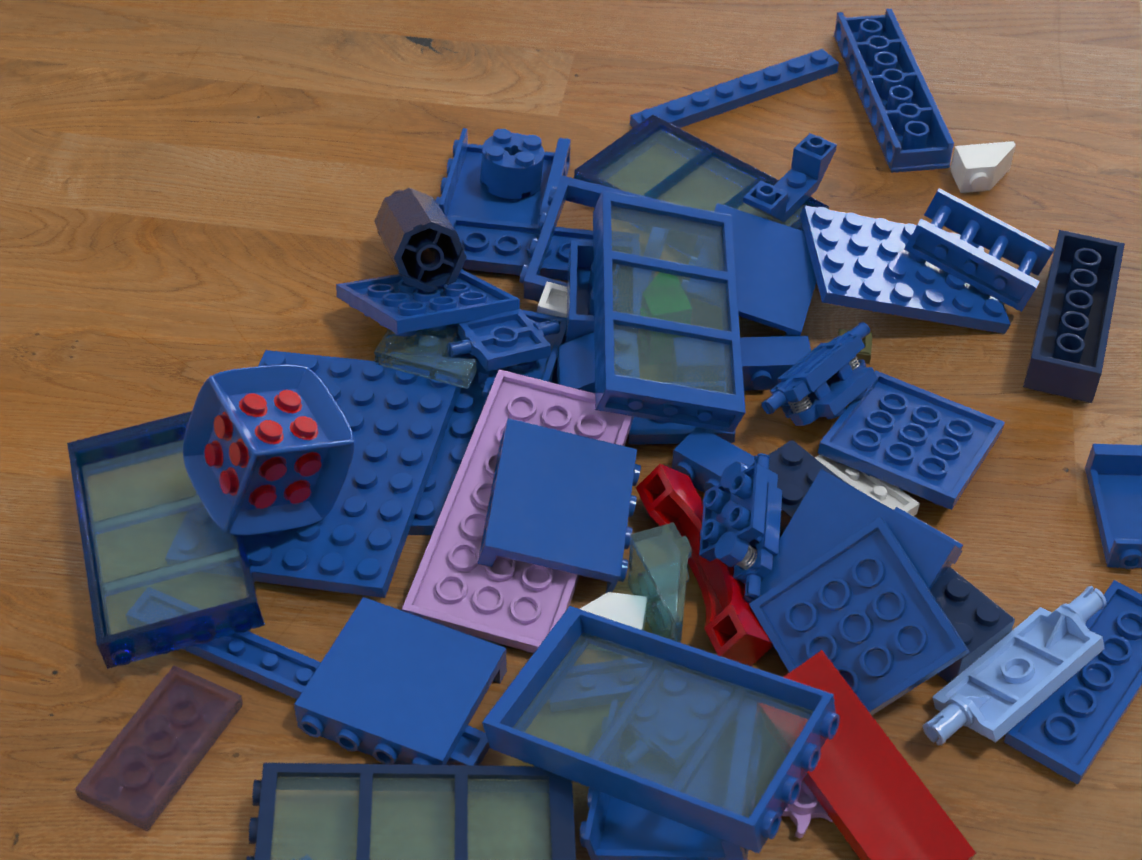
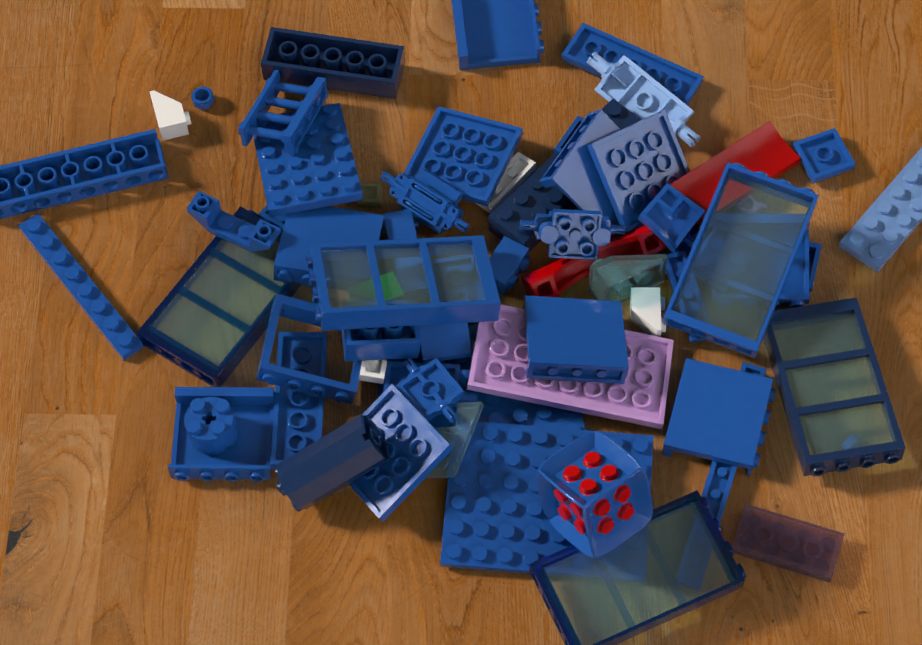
camera: 95 degrees left, 15 degrees up
none -> blue tile [191,86,214,110]
none -> blue plate [638,183,705,253]

